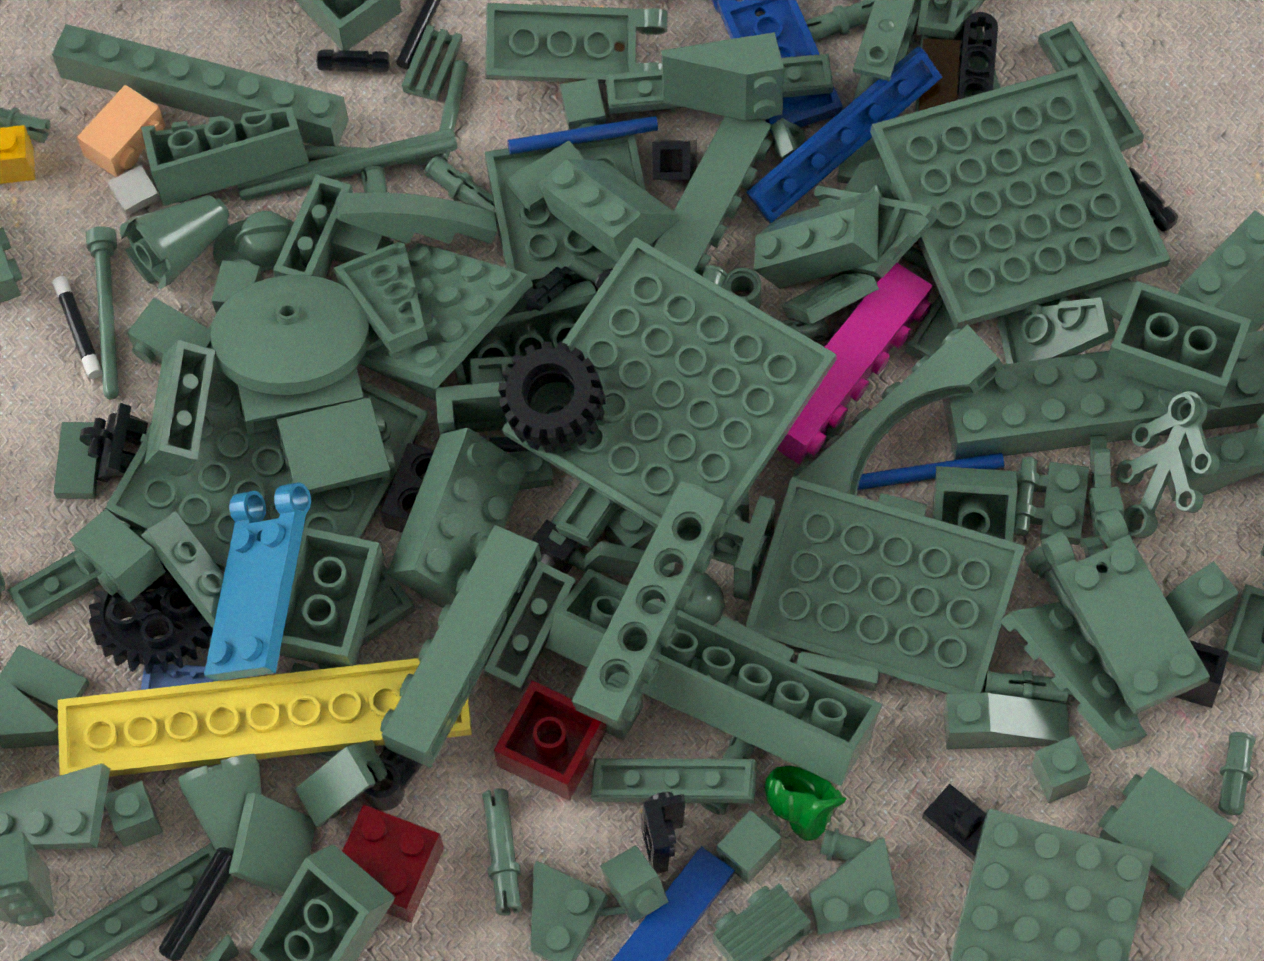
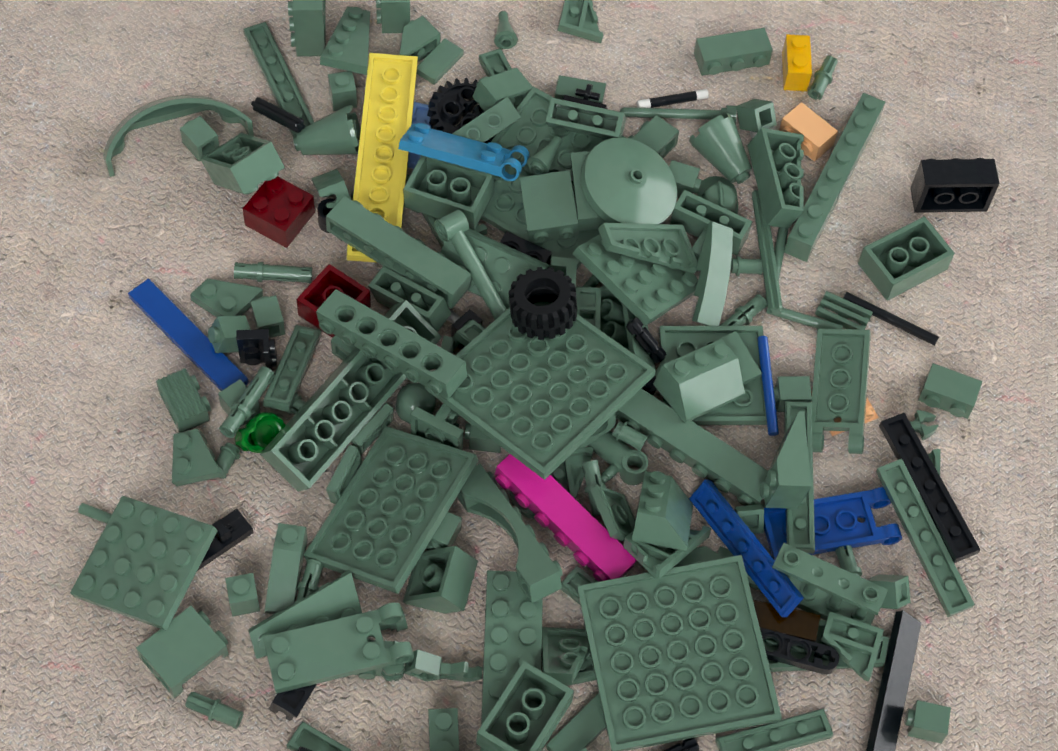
camera: 90 degrees right, 5 degrees down
sand green tile [229,793,316,896] -> none
black axle [317,50,390,73] -> none
black brick [652,140,697,180] -> none
blue bar [858,453,1005,490] -> none
sand green plate [1014,457,1089,545] -> none
sand green plant [1116,391,1219,539] -> none
sand green slope [1165,561,1239,639] -> none
none -> sand green pin [219,366,275,438]
none -> sand green brick [251,295,285,338]
none -> sand green piece [434,210,507,320]
none -> sand green cone [527,136,562,175]
none -> sand green brick [736,99,777,133]

